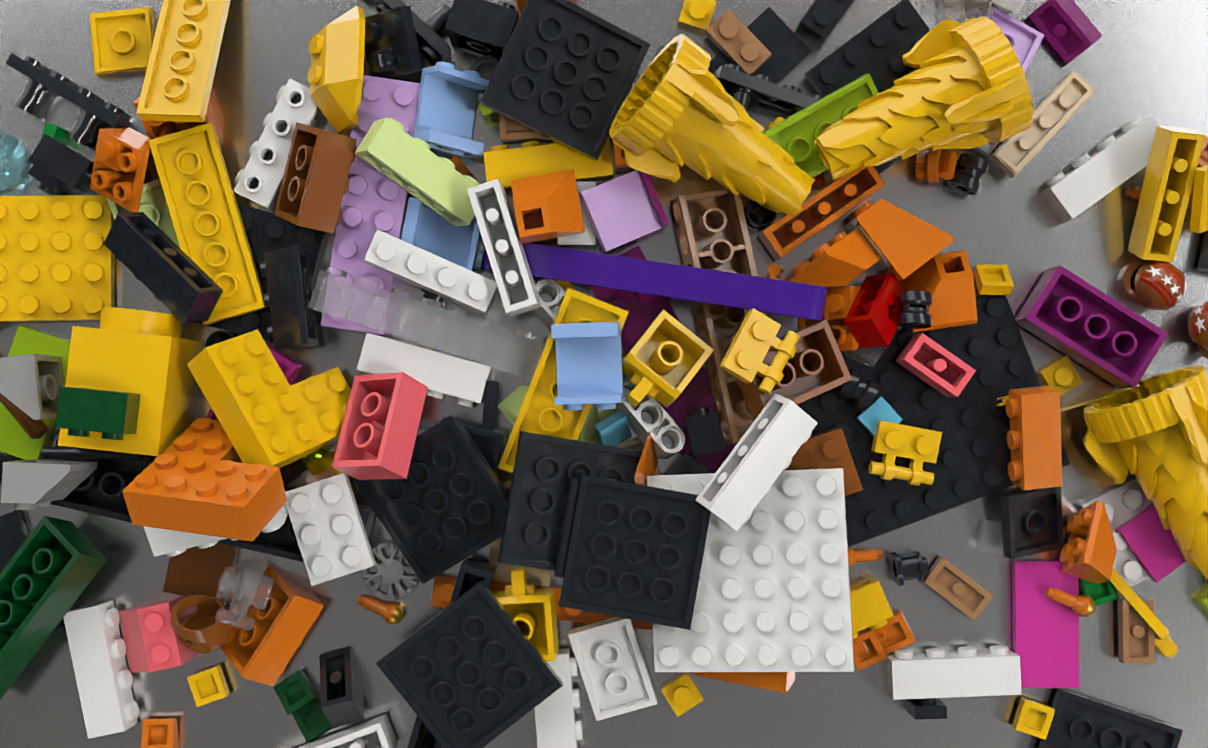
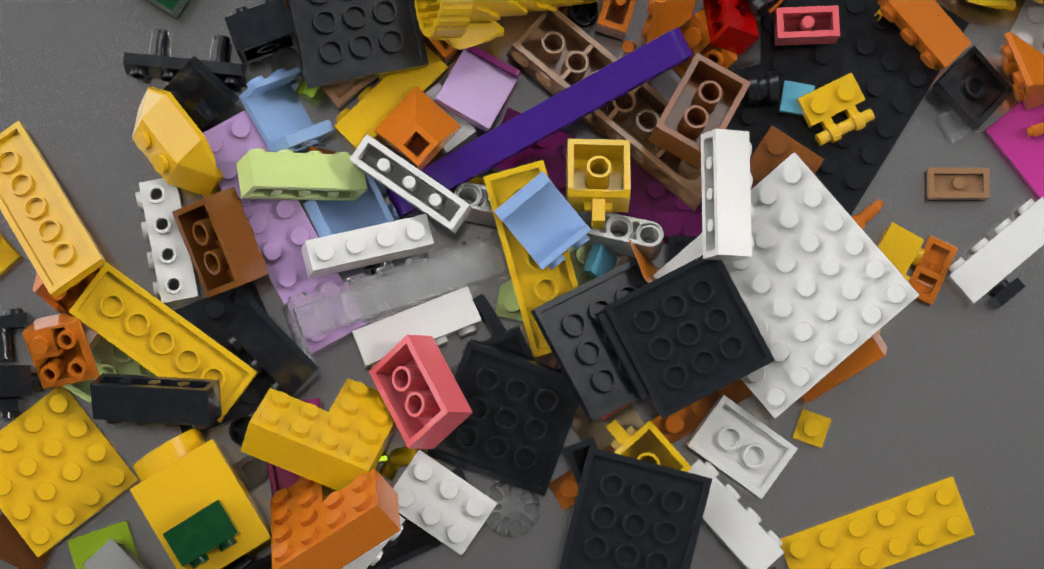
camera: 45 degrees left, 5 degrees down
orange piece [357,595,404,625] -> none
black brick [684,407,725,456] -> none
yellow plate [719,308,800,395] -> none
black brick [890,550,929,586] -> none

